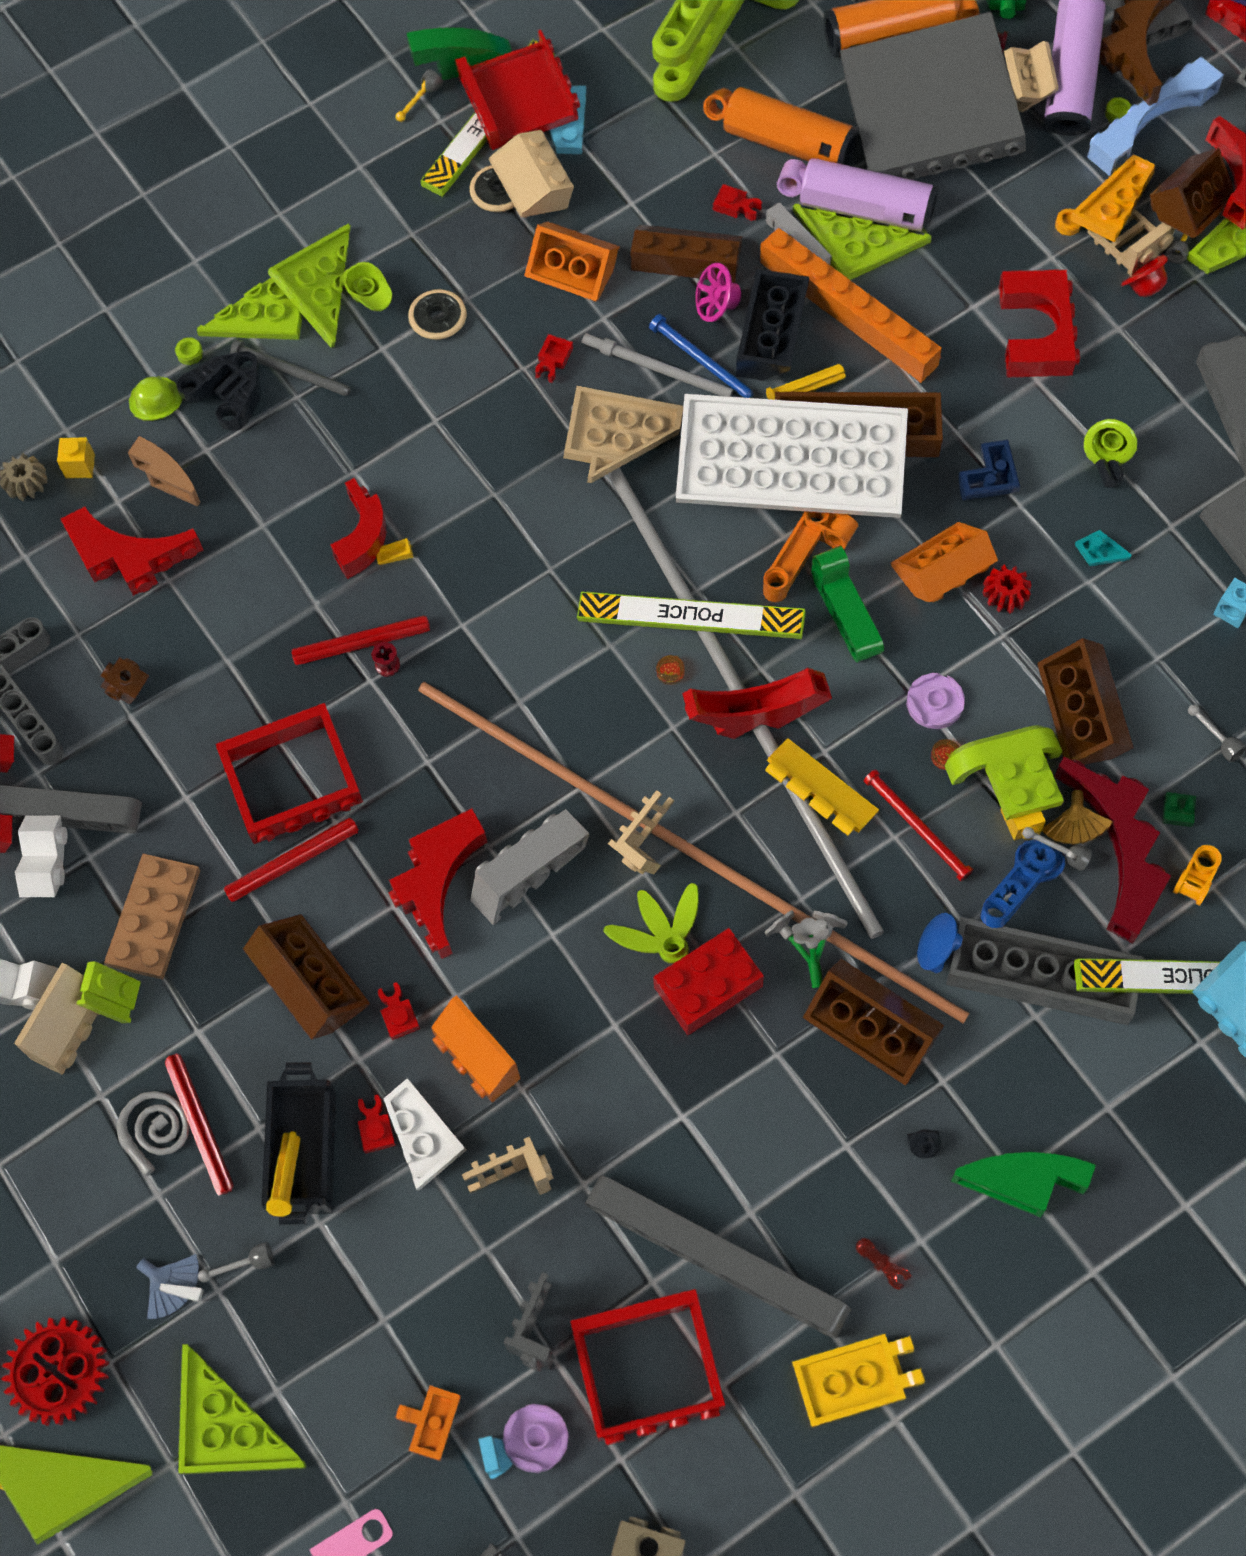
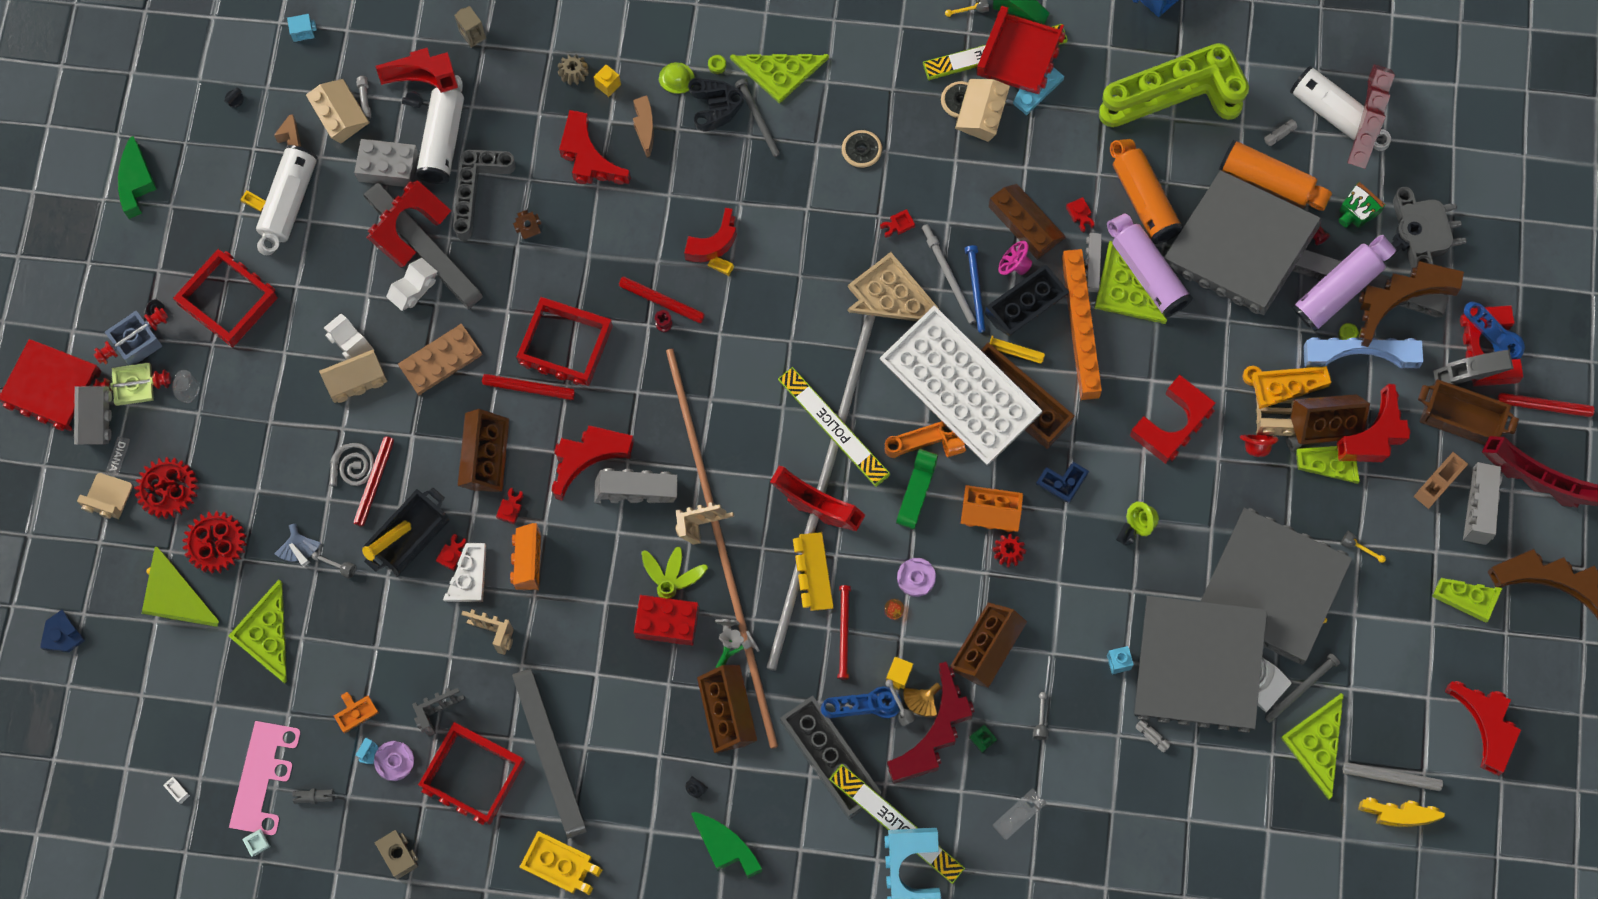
camera: 40 degrees right, 5 degrees up
lime plate [77,962,141,1023] -> none
lime tile [268,224,351,348] -> none
lime cap [342,262,392,311] -> none
orange slope [524,222,620,301] -> none
clear orange tile [656,655,685,685] -> none
clear red piece [856,1238,912,1290] -> none
blue dish [917,913,963,973] -> none
lime piece [944,725,1064,820] -> none
tan bracket [1004,41,1059,112] -> none
teal piece [1075,530,1132,566] -> none
light orange piece [1172,845,1222,906] -> none

